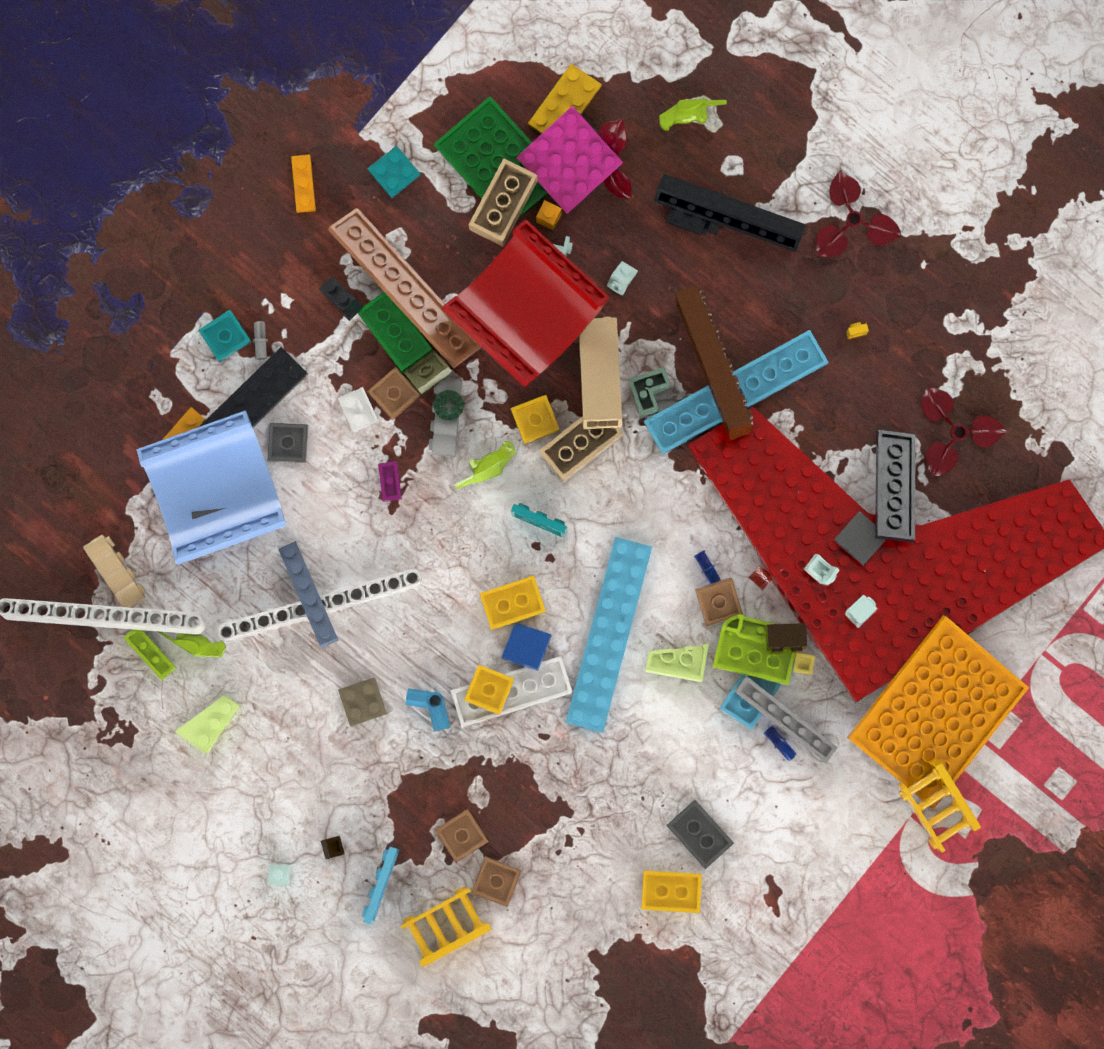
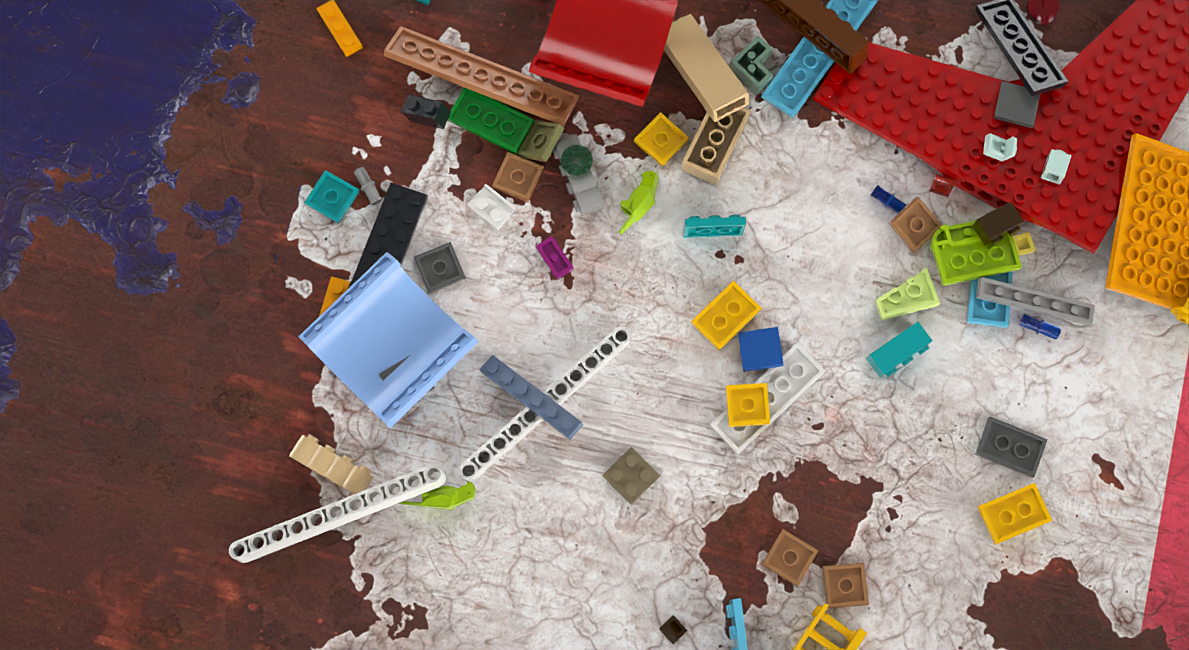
camera: 30 degrees left, 5 degrees down
lime plate [124,629,177,681] -> none
yellowish green wing [175,695,241,754] -> none
dark azure piece [405,688,450,731] -> none
medium azure plate [566,537,652,733] -> none
none -> teal brick [866,321,933,378]

